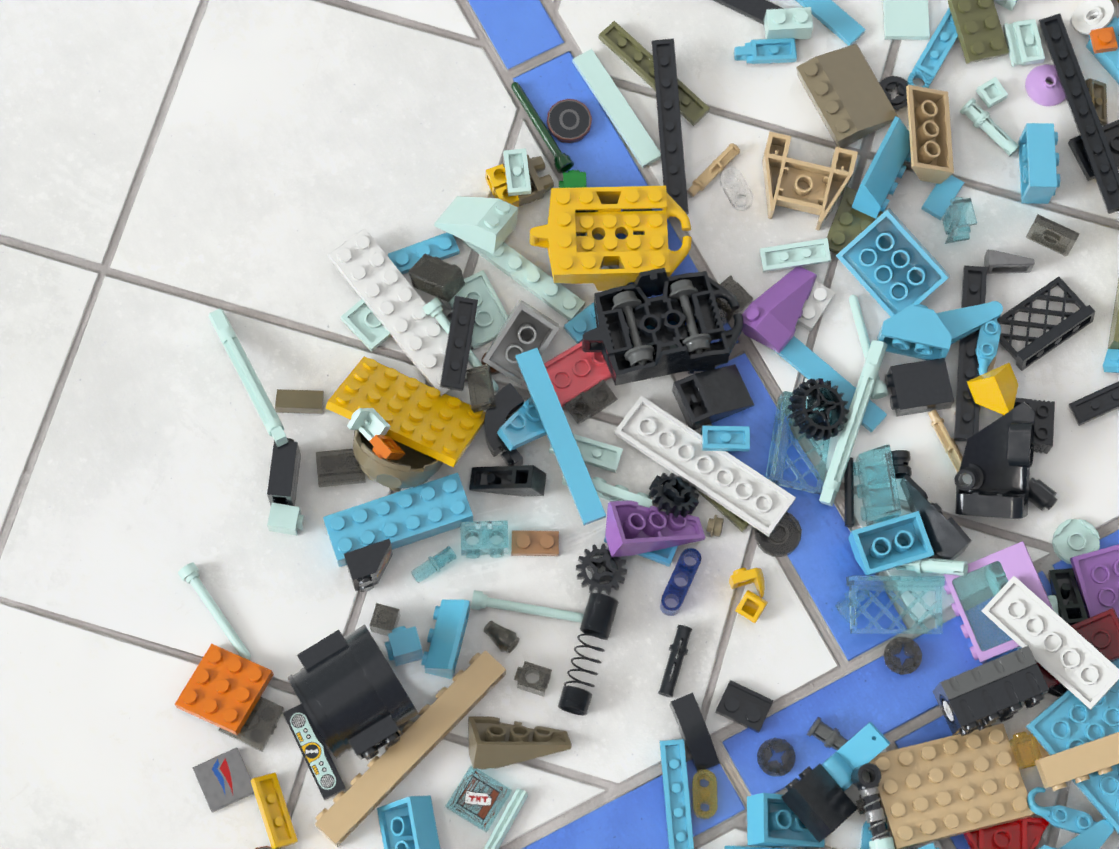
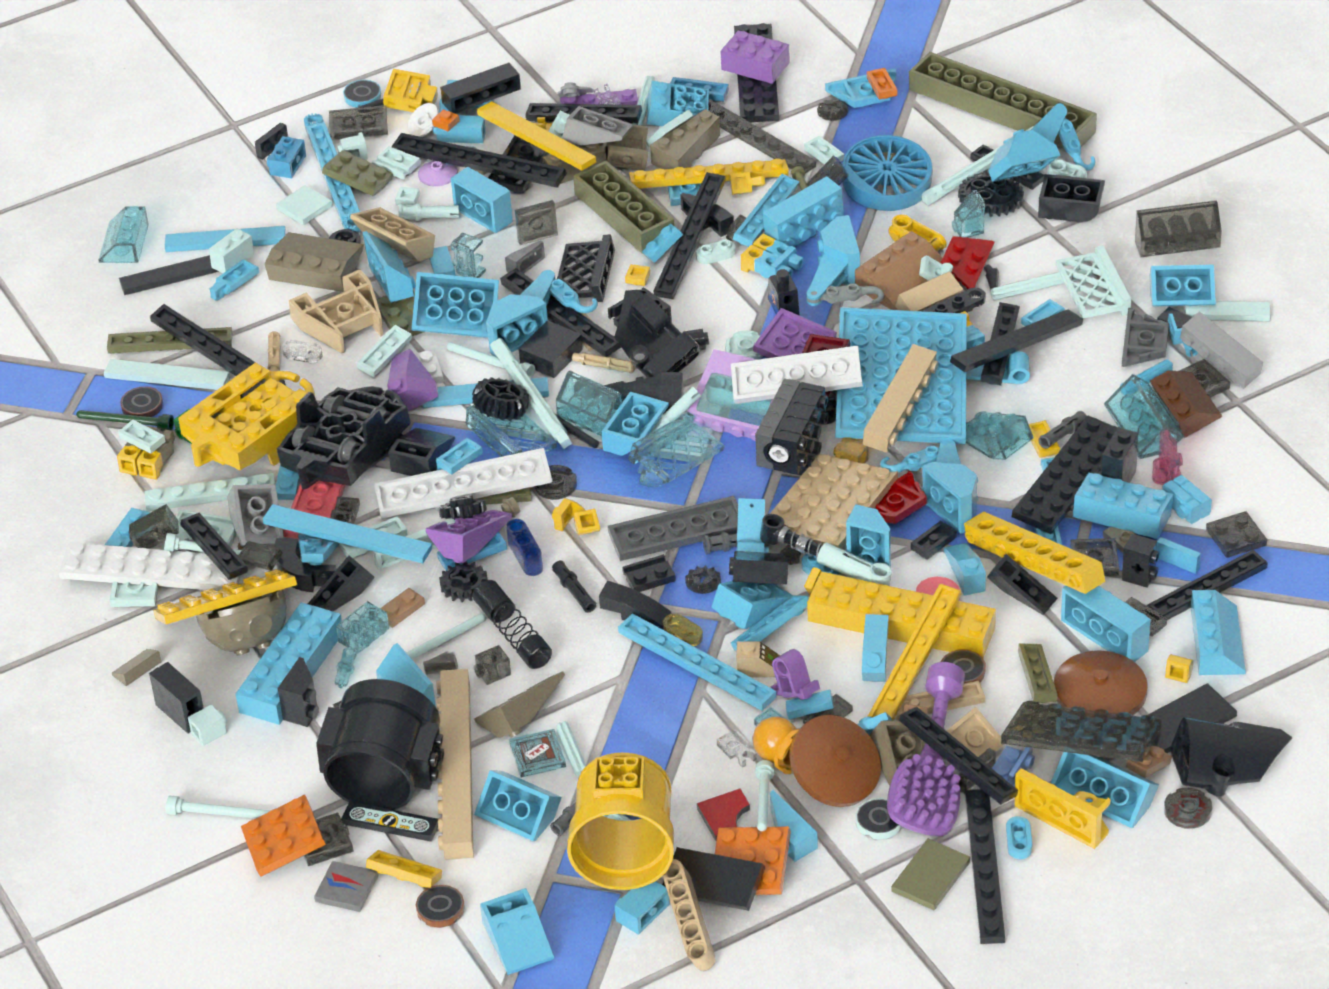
camera: 40 degrees left, 30 degrees down
light aqua piece [209,308,288,447] -> none
clear smoke plate [316,449,366,487] -> none
light aqua bracket [347,408,391,441] -> none
orange plate [369,435,405,460] -> none
light aqua slope [434,196,518,254] -> none
clear smoke gear [883,637,922,675] -> none
yellow slope [967,363,1018,415] -> none
none -> dark grey plate [608,496,738,561]
none -> yellow plate [625,264,651,286]

